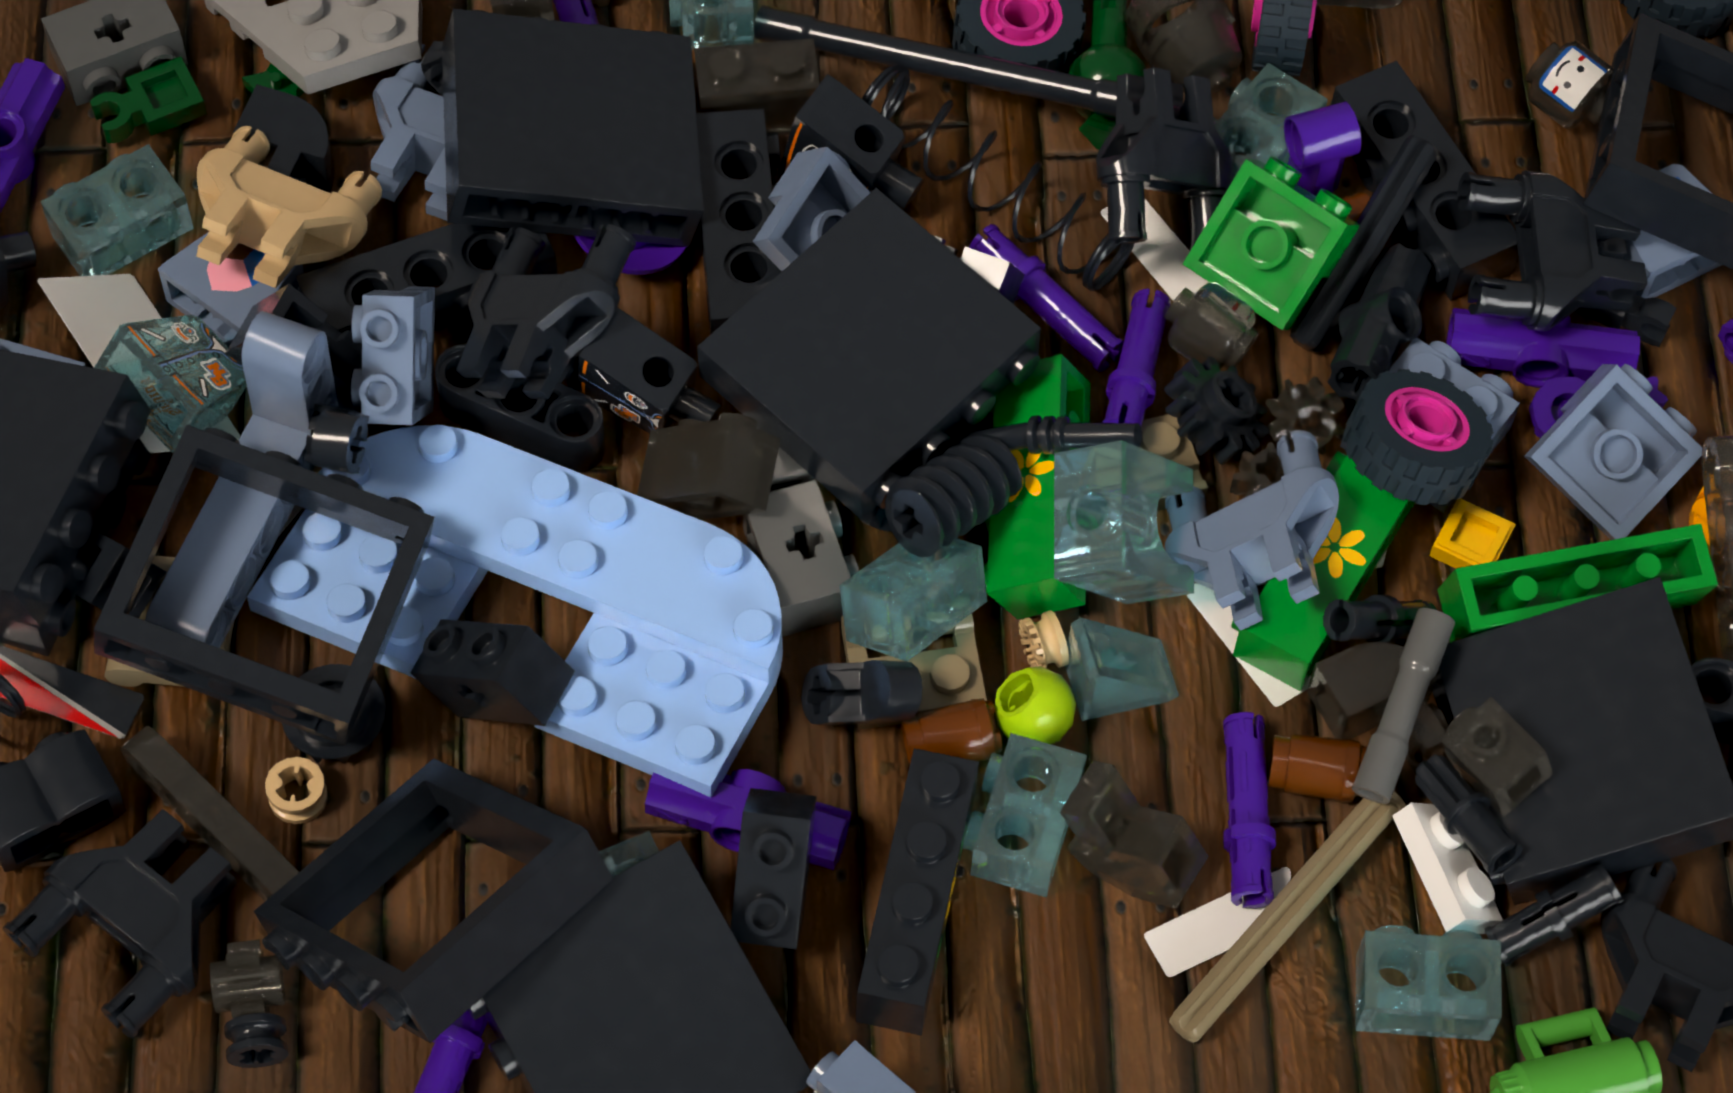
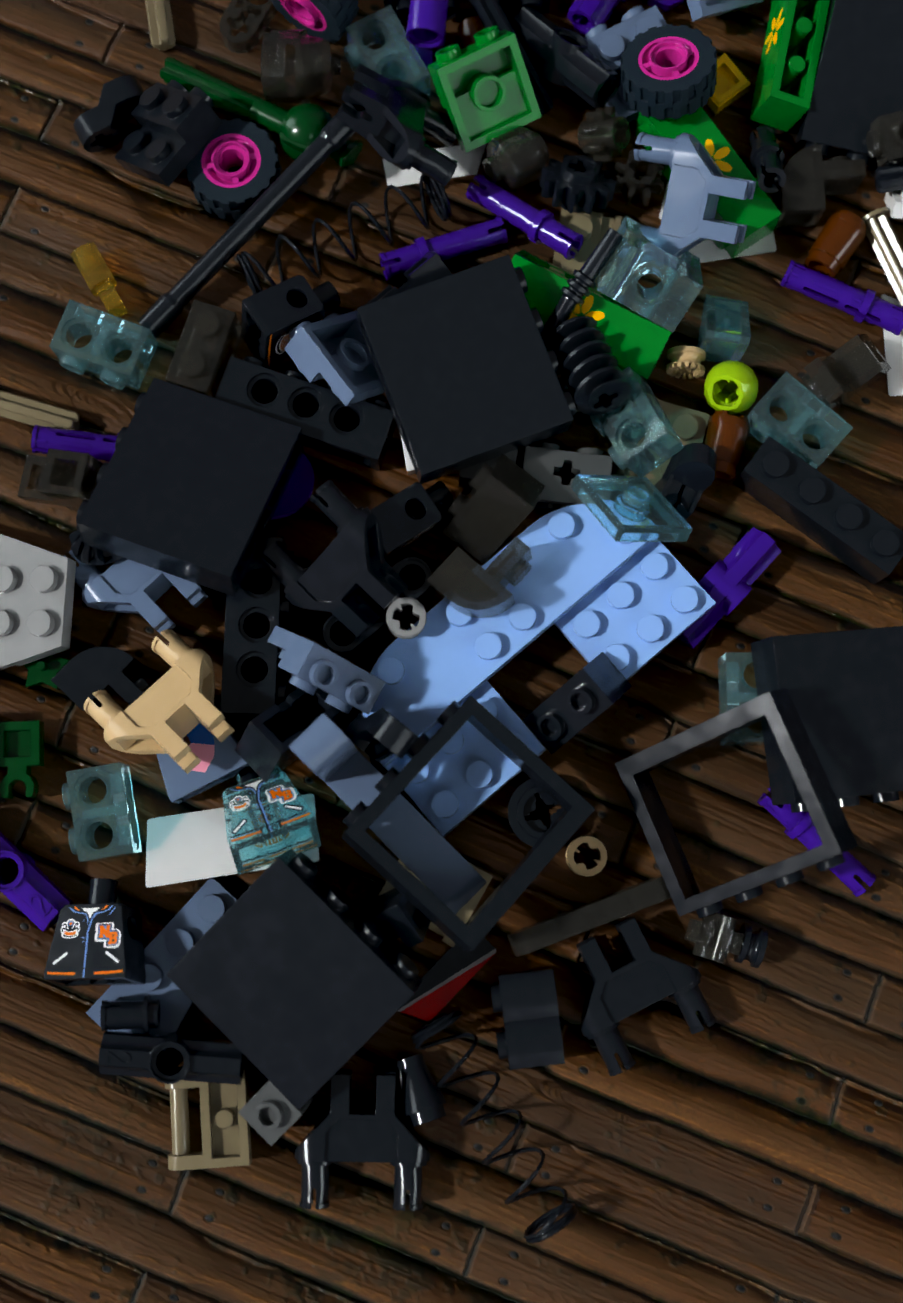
camera: 65 degrees left, 20 degrees up
black brick [730,788,817,949] -> none
dark grey piece [1352,608,1456,804] -> none
none -> light grey bush [386,597,426,639]
none -> clear smoke brick [427,536,532,618]
none -> clear light blue plate [571,474,693,542]

